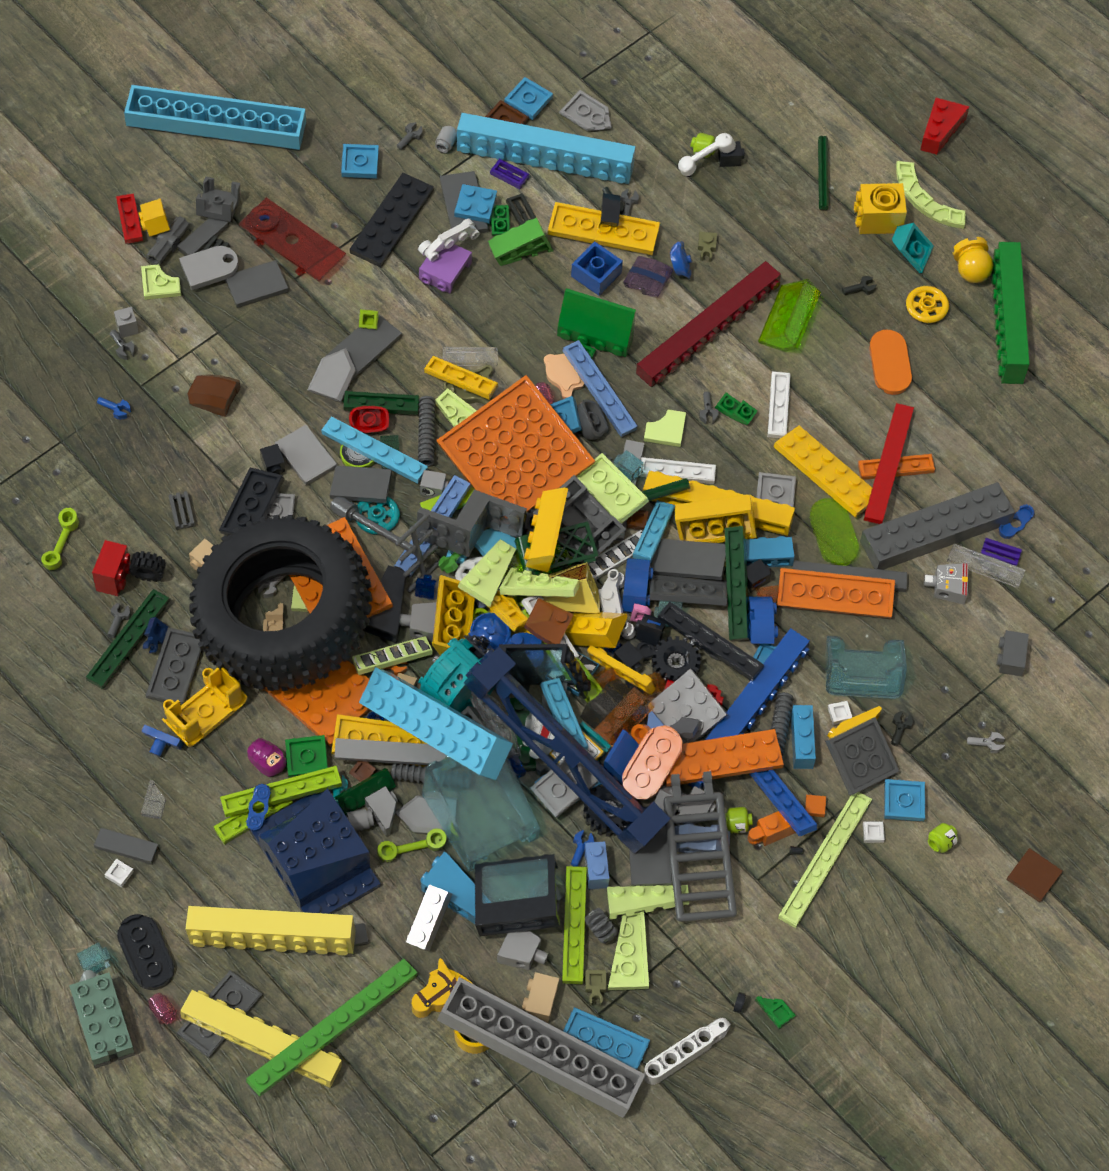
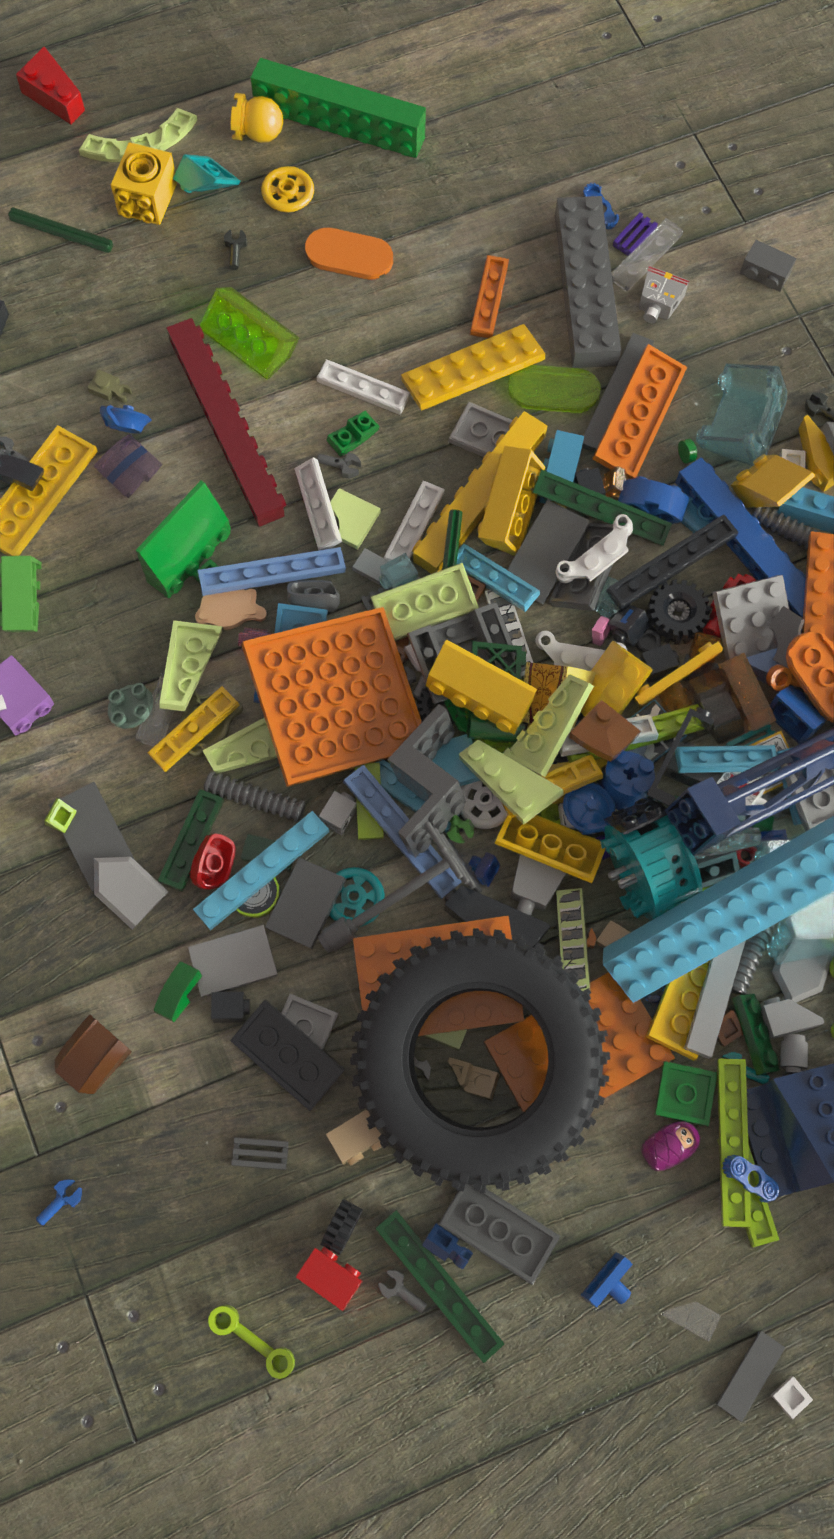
camera: 70 degrees left, 10 degrees up
yellow container [162,667,248,747] -> none
blue brick [571,241,623,296] -> none
blue brick [622,558,653,612] -> none
red tile [864,403,914,524] -> none
none -> sand green dish [107,683,153,729]
none -> green slope [154,961,202,1022]
none -> yellowish green wing [160,620,222,711]
none -> white tile [294,458,342,550]
none -> white plate [556,514,633,583]
none -> green tile [678,439,697,464]
none -> yellow slope [730,454,815,508]

